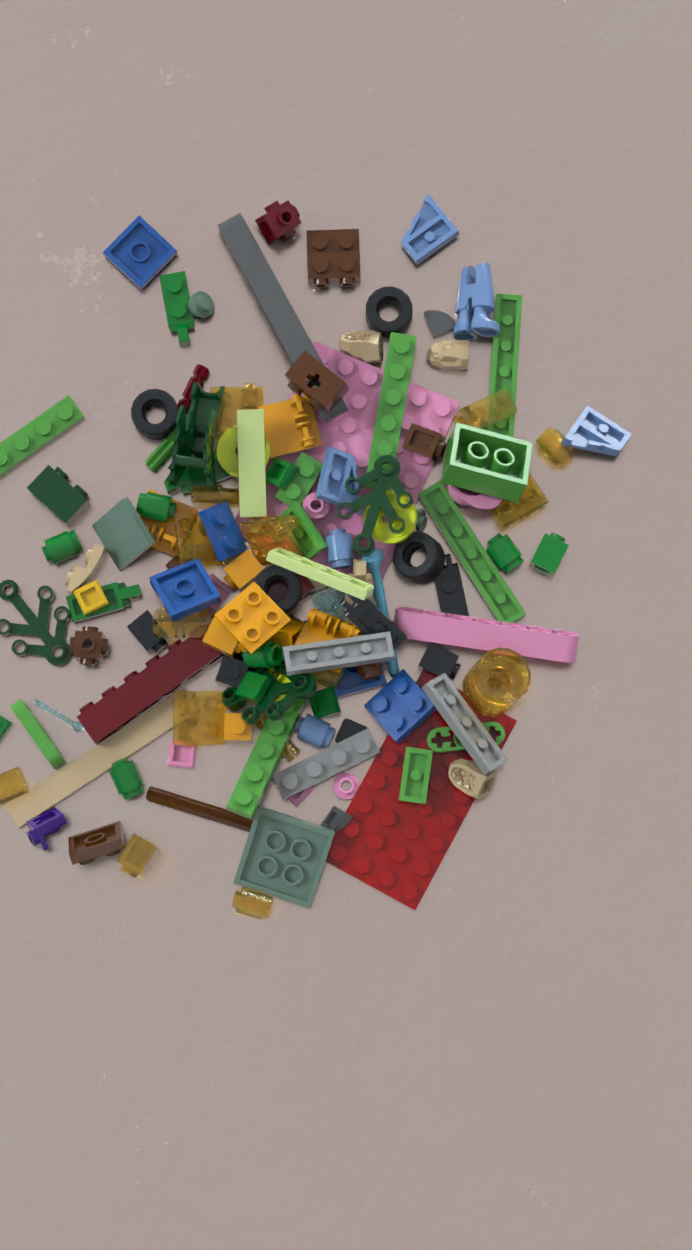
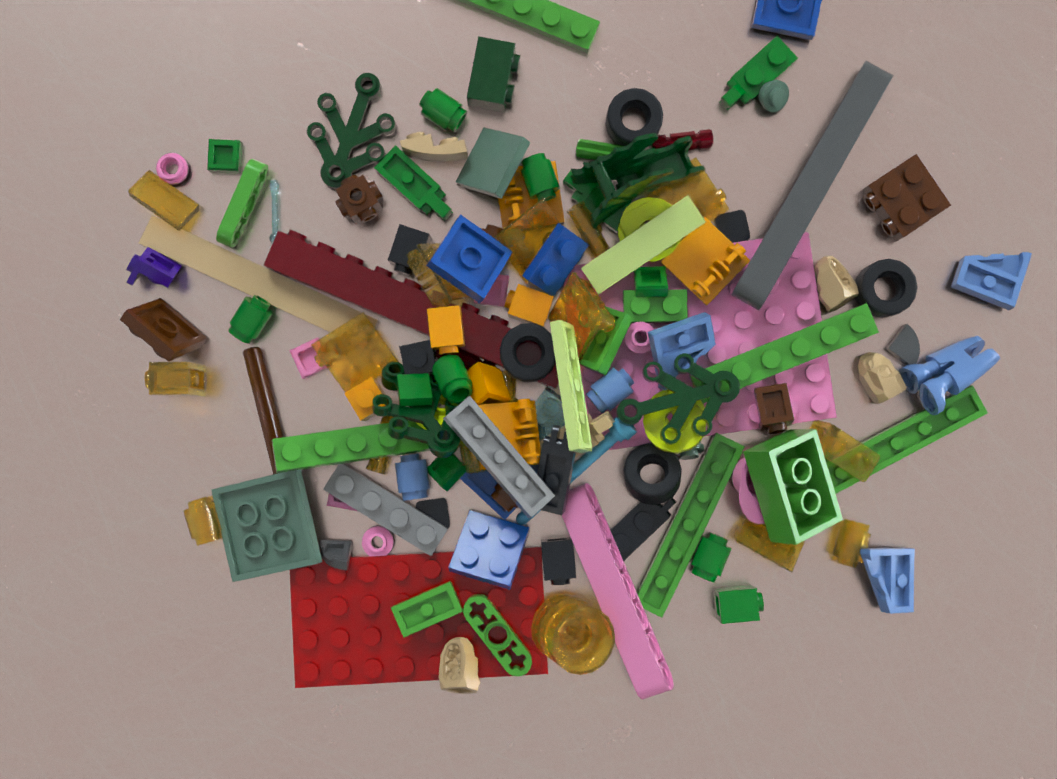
camera: 55 degrees right, 5 degrees up
yellow tile [73,580,109,616] -> none
light orange hinge [214,582,291,654] -> none
dark red brick [255,200,302,243] -> none
reddish brown brick [285,350,349,414] -> none
light grey plate [422,673,508,776] -> none
none -> black piece [714,210,750,243]

